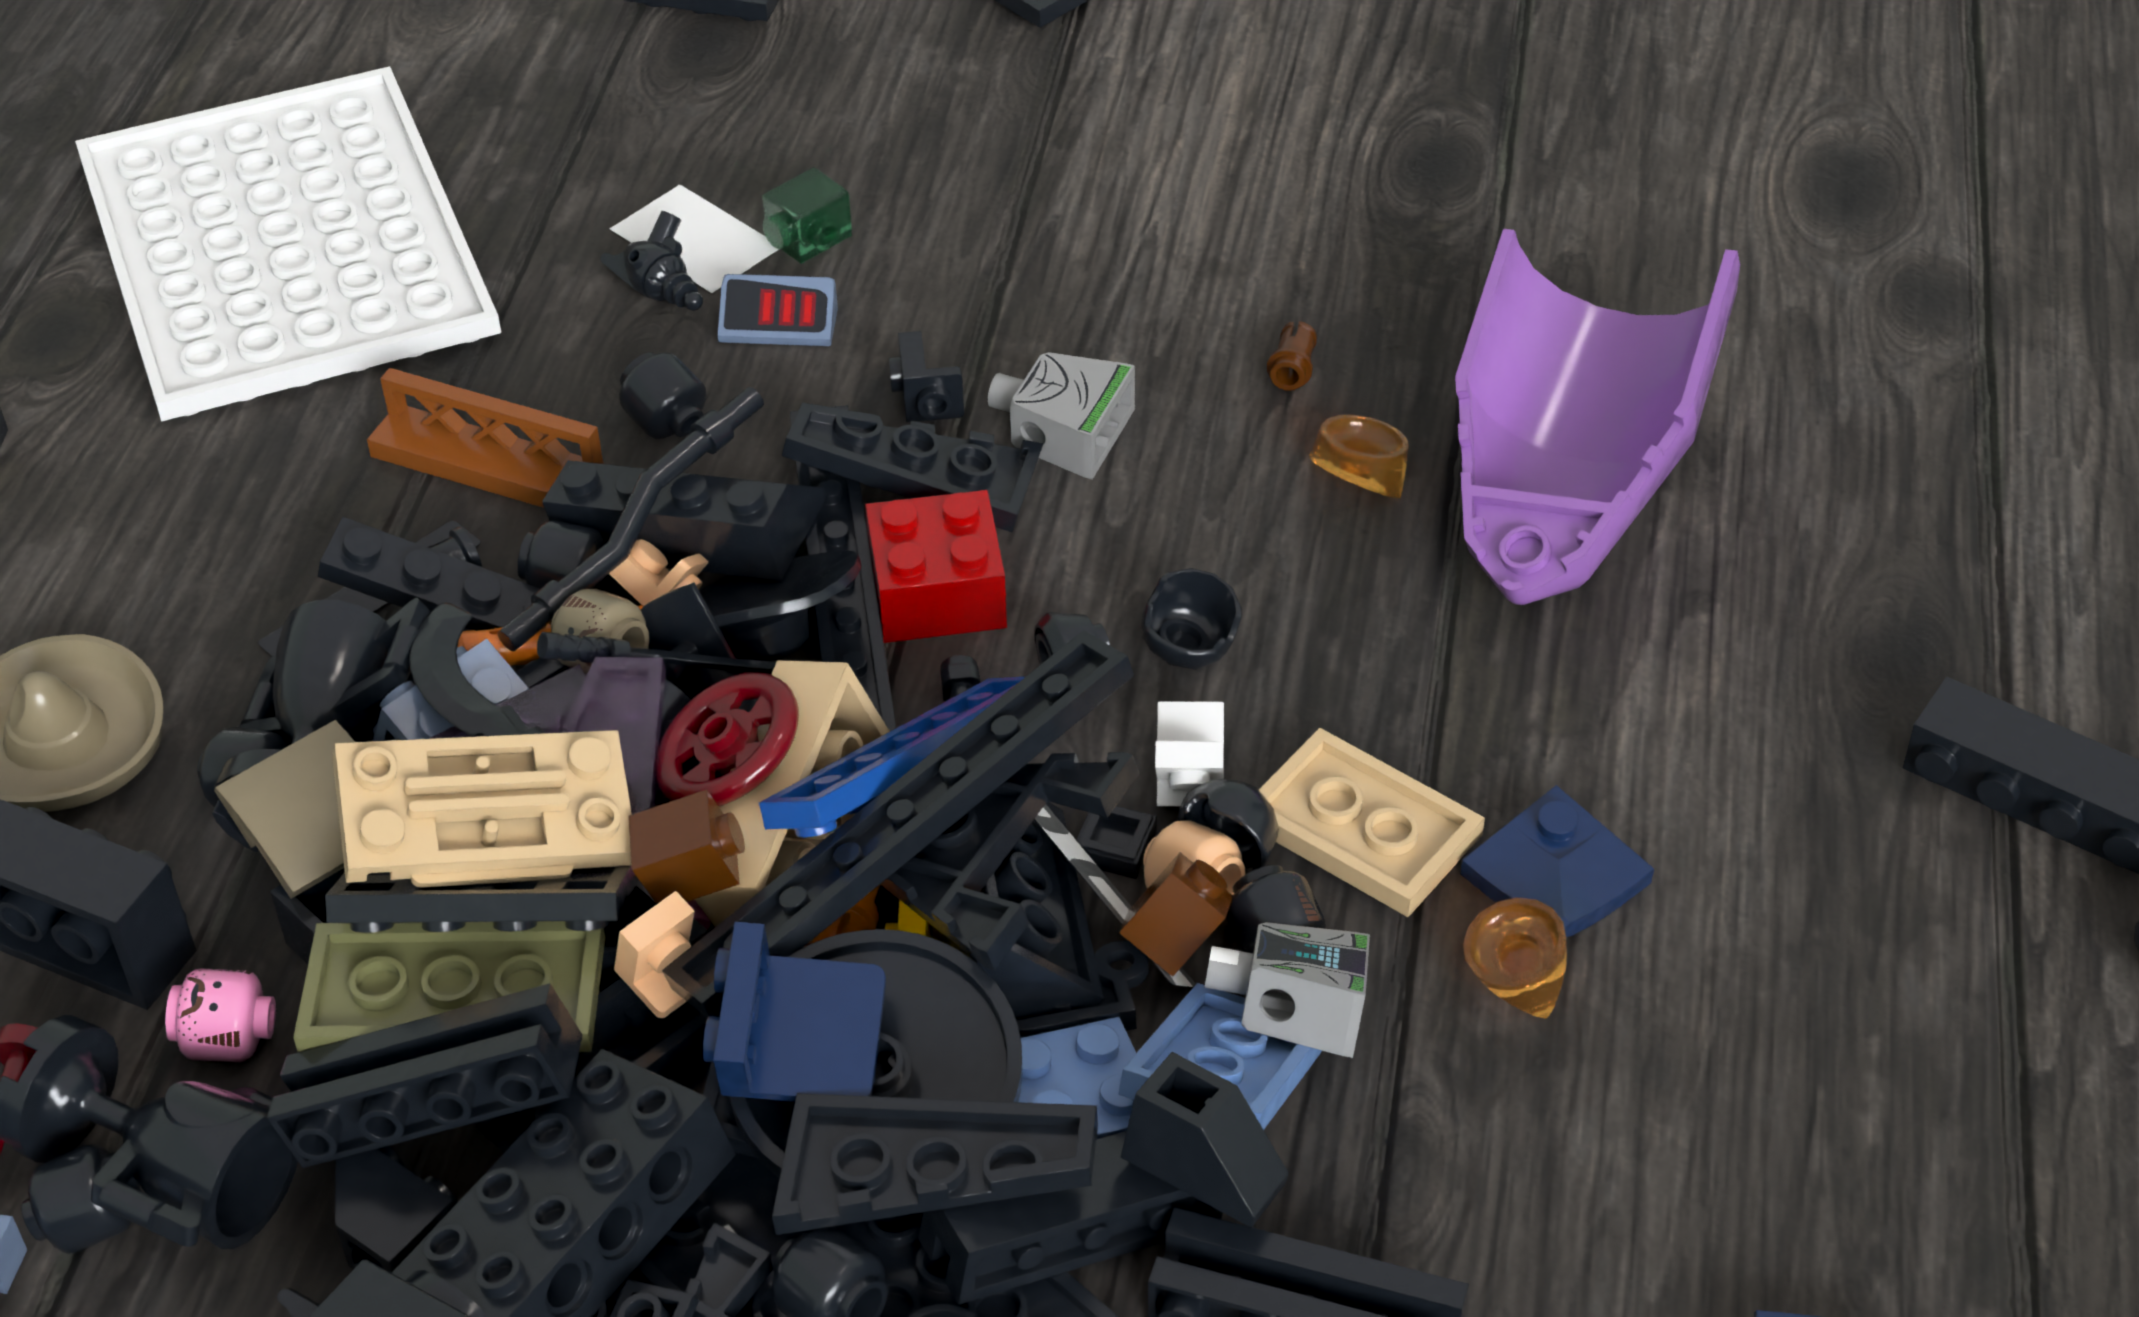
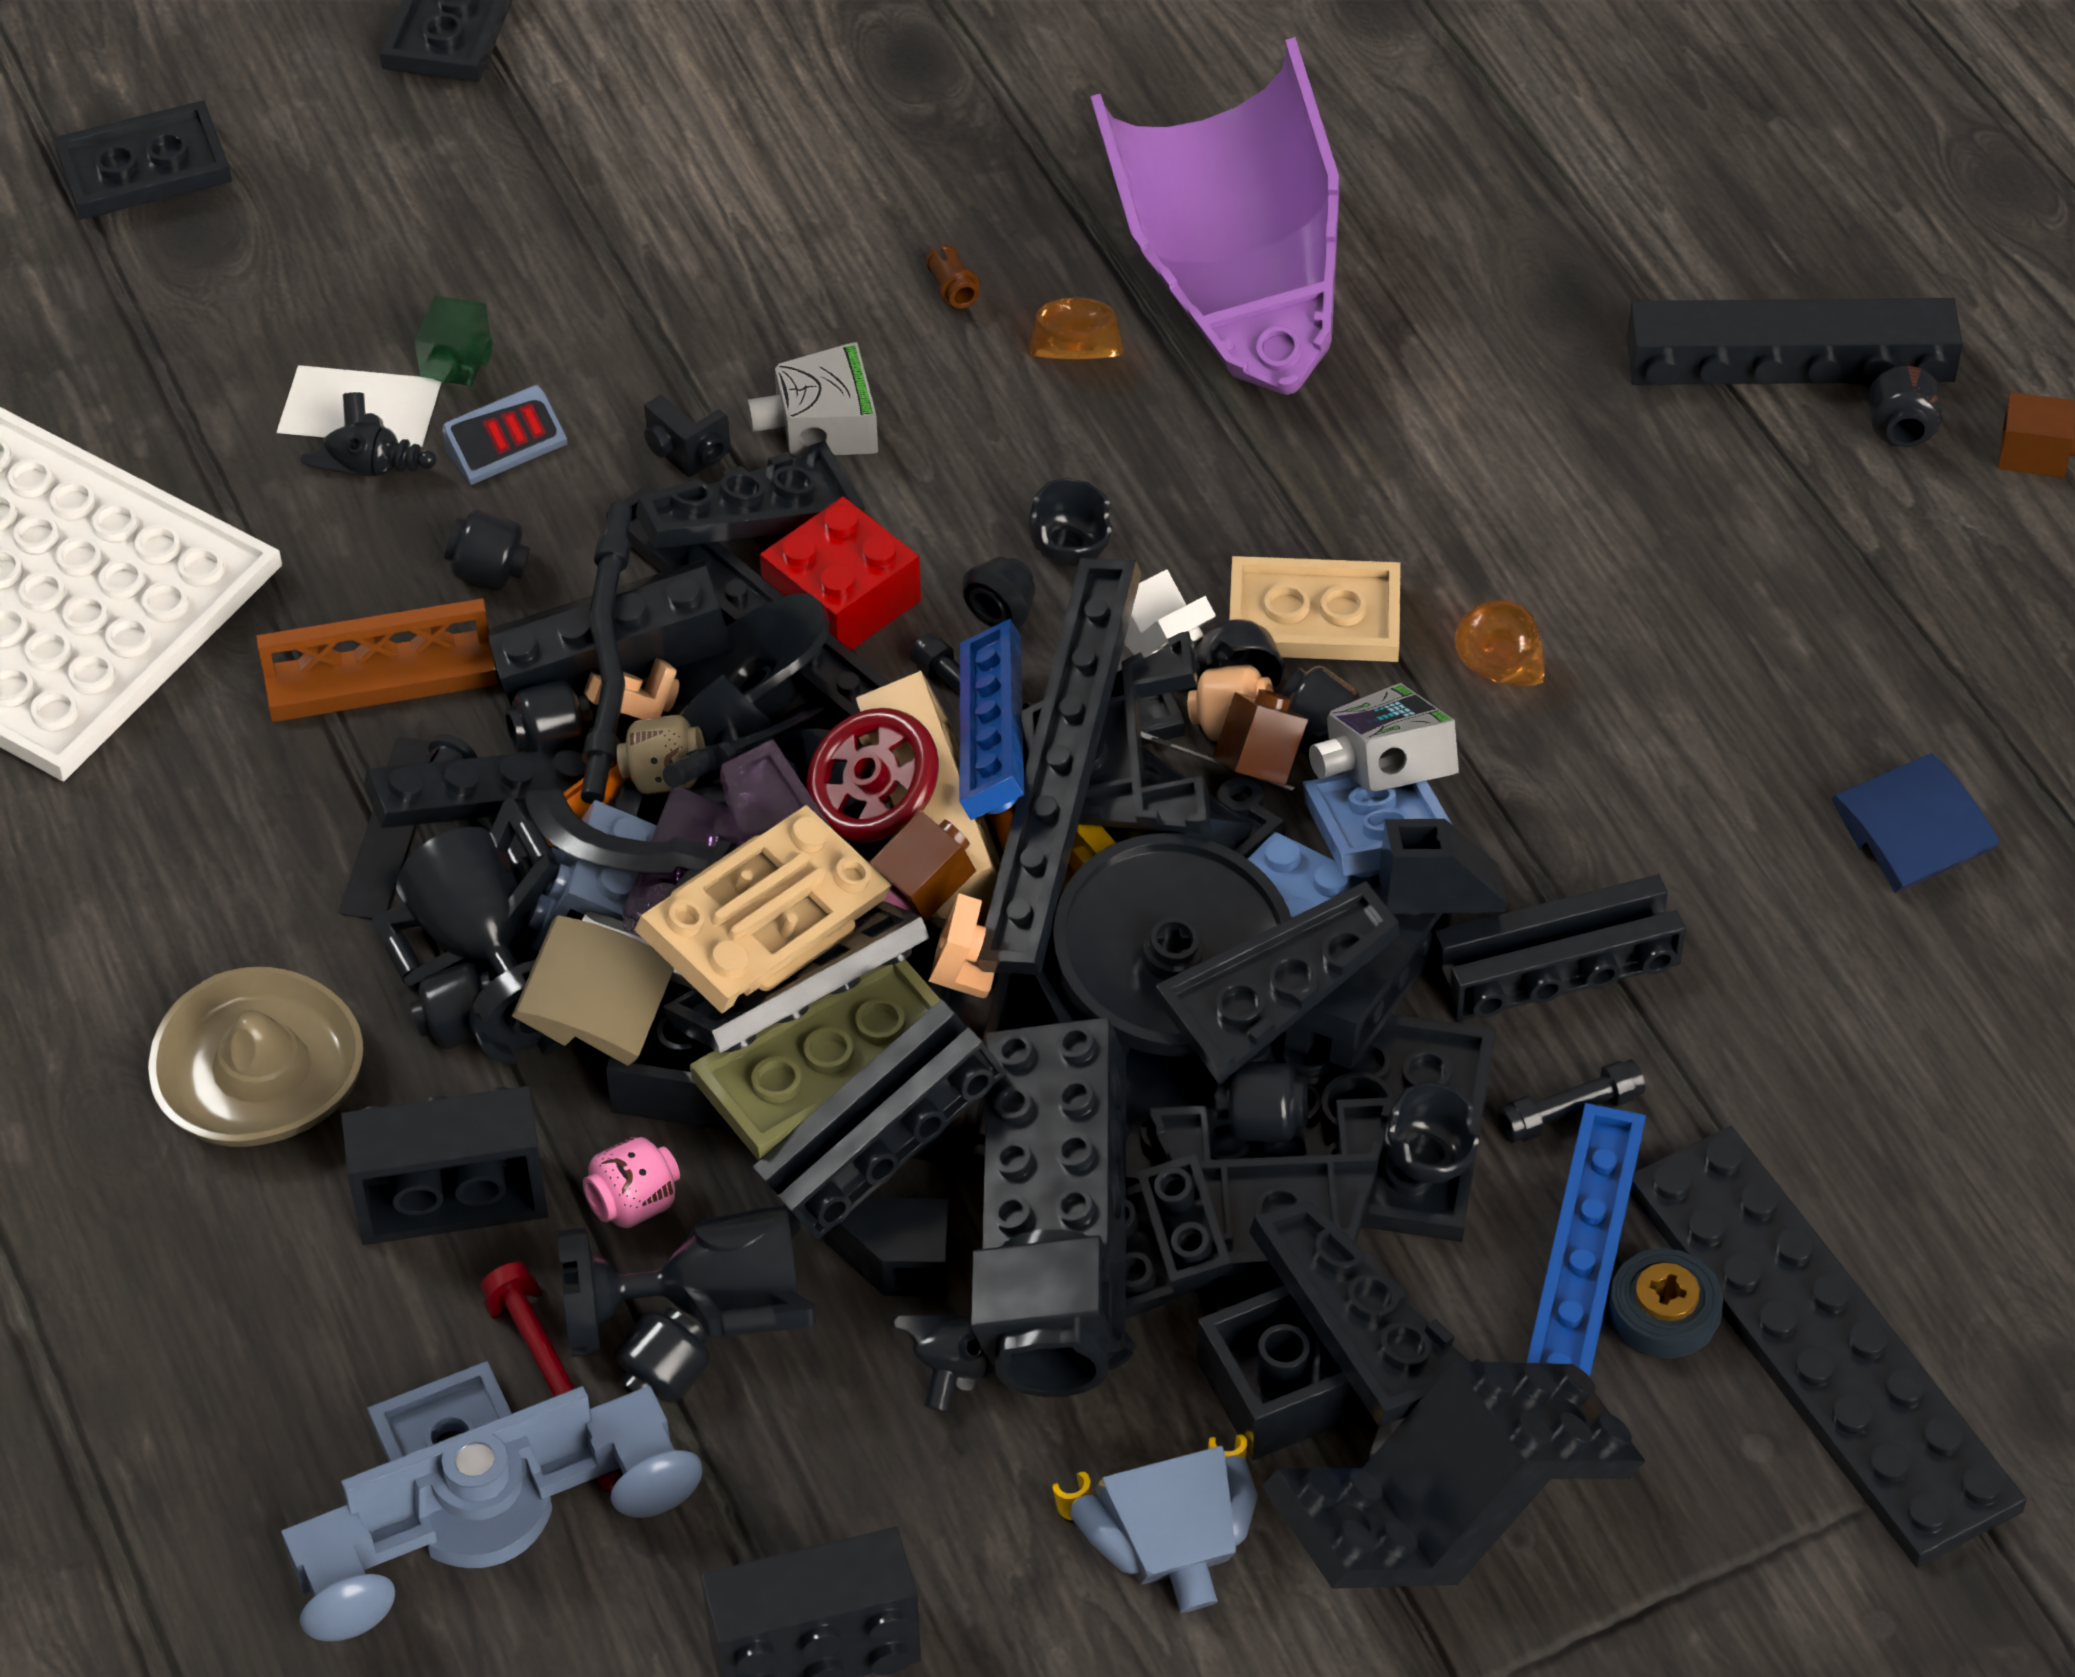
camera: 35 degrees left, 5 degrees up
dark blue bracket [703,922,886,1102] -> none
dark blue plate [1460,785,1654,940] -> none

